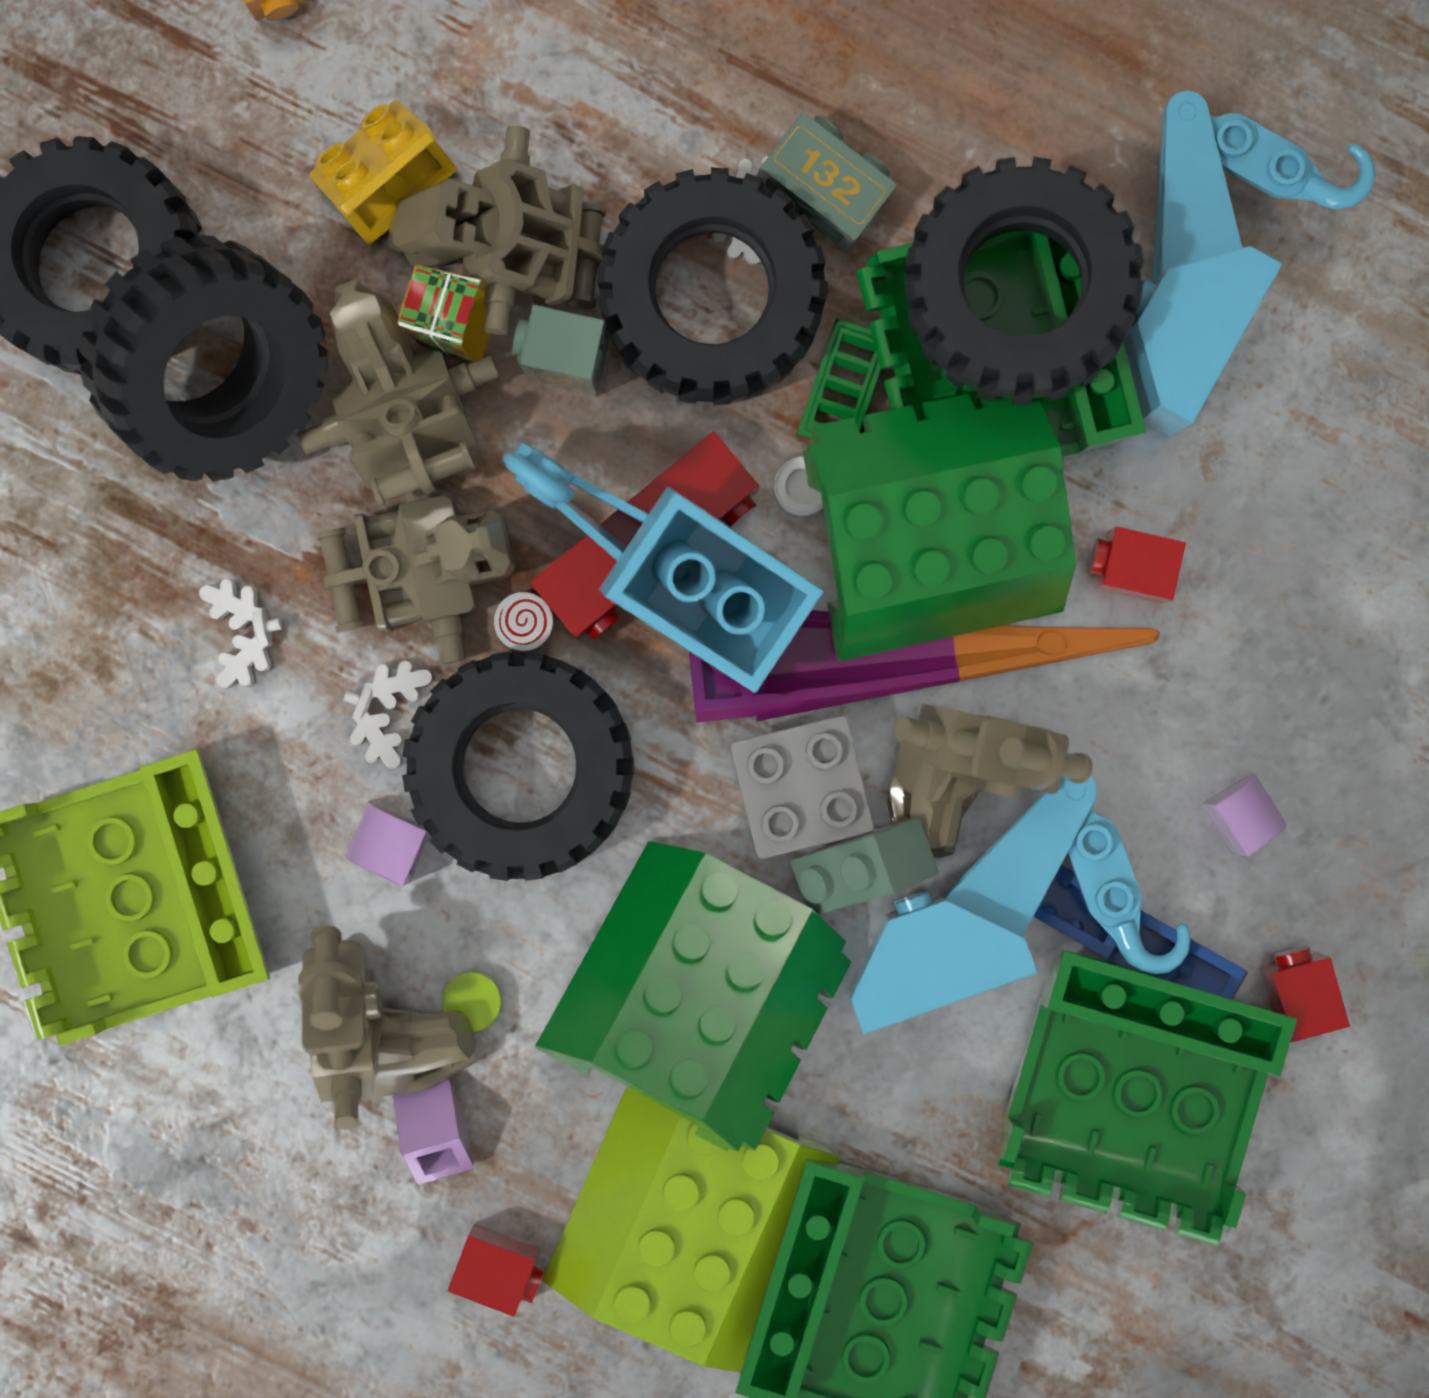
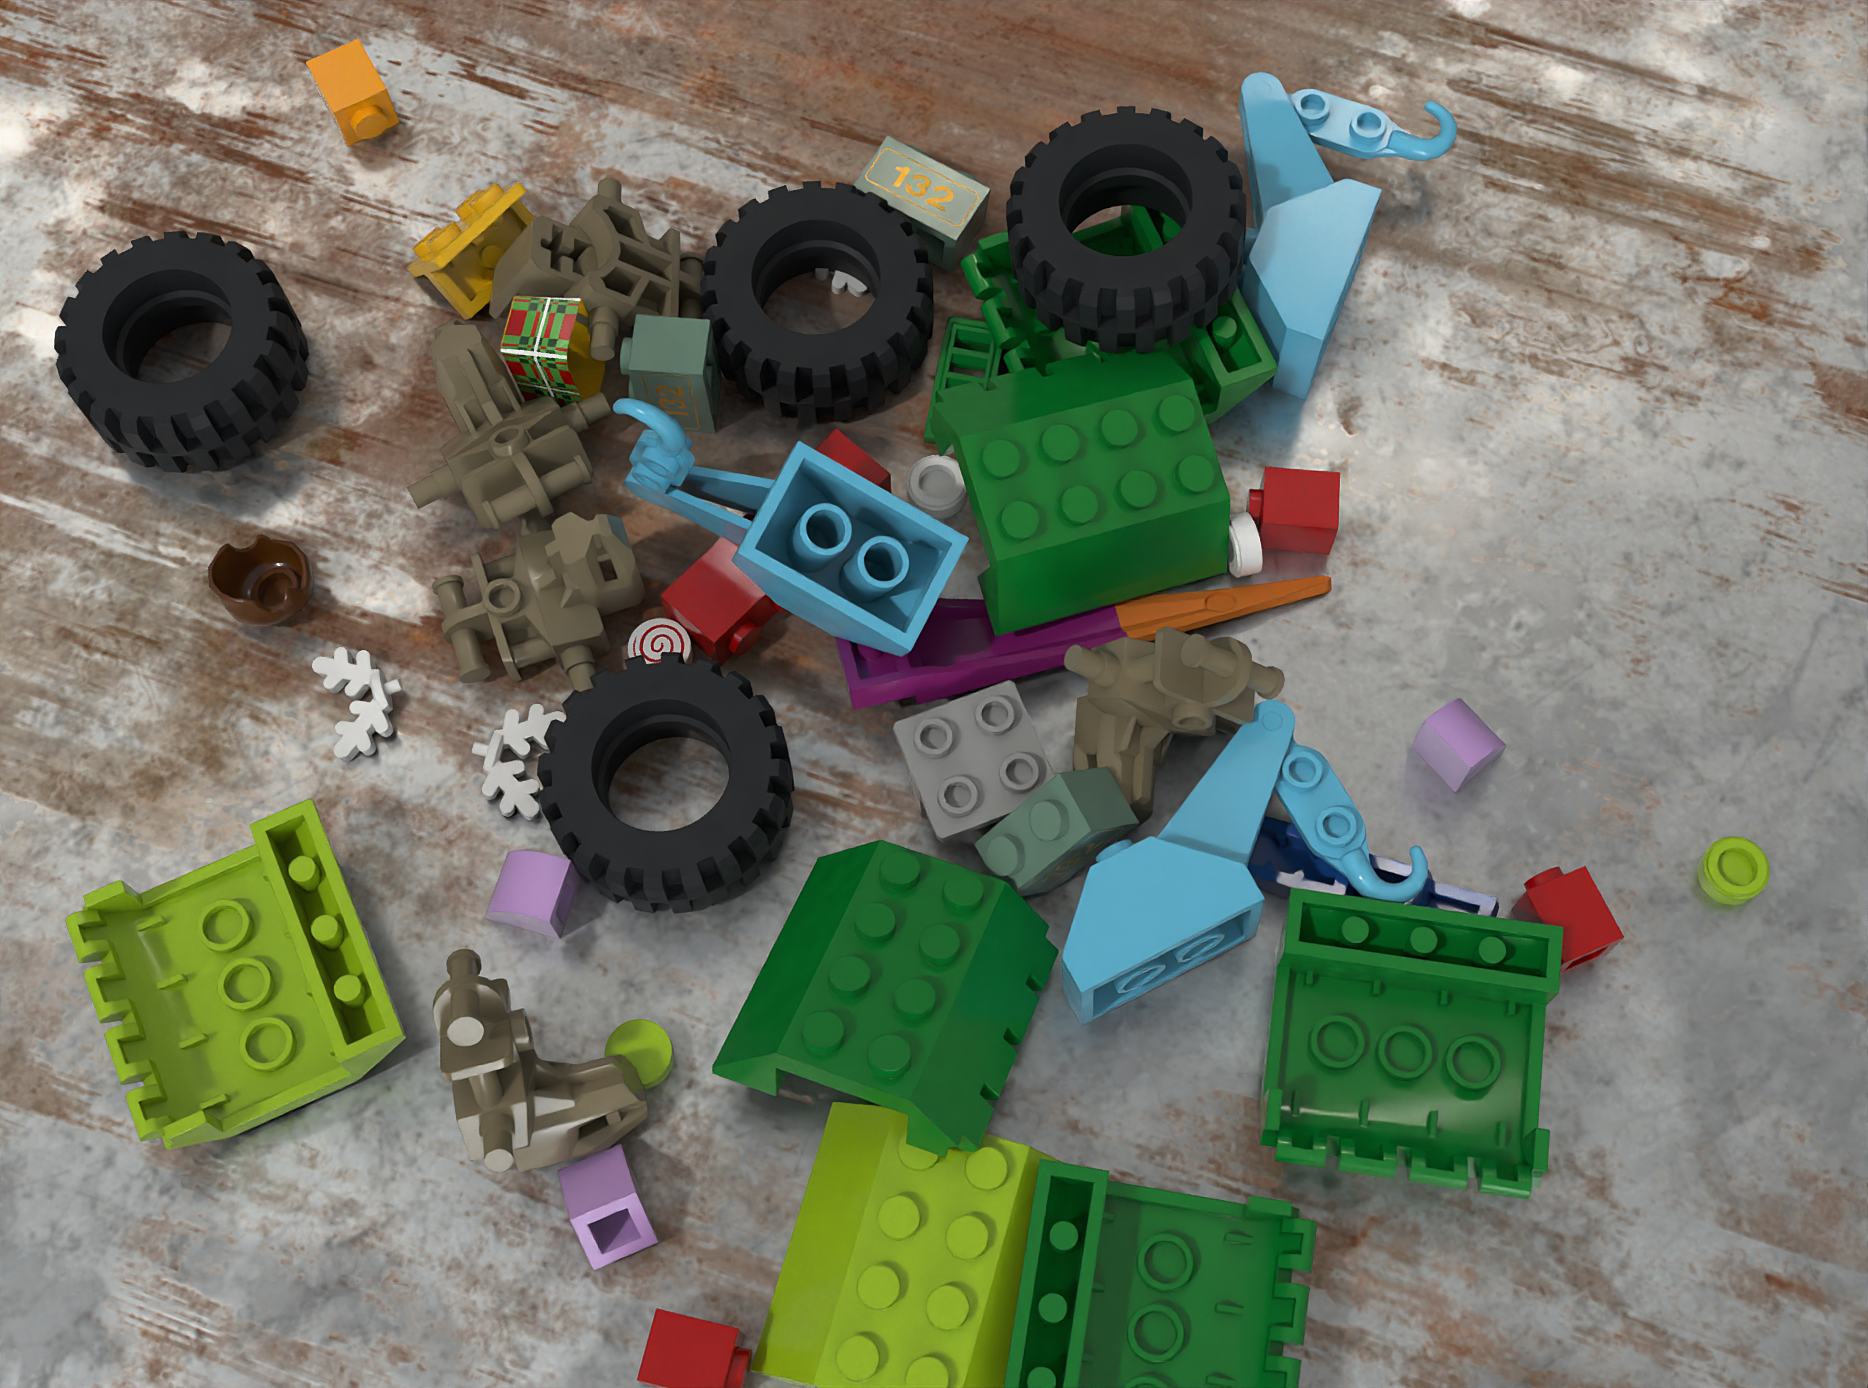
camera: 10 degrees left, 20 degrees down
black tyre [79,235,328,482] -> none
none -> reddish brown hair [208,534,315,627]
none -> white tile [1227,512,1263,578]

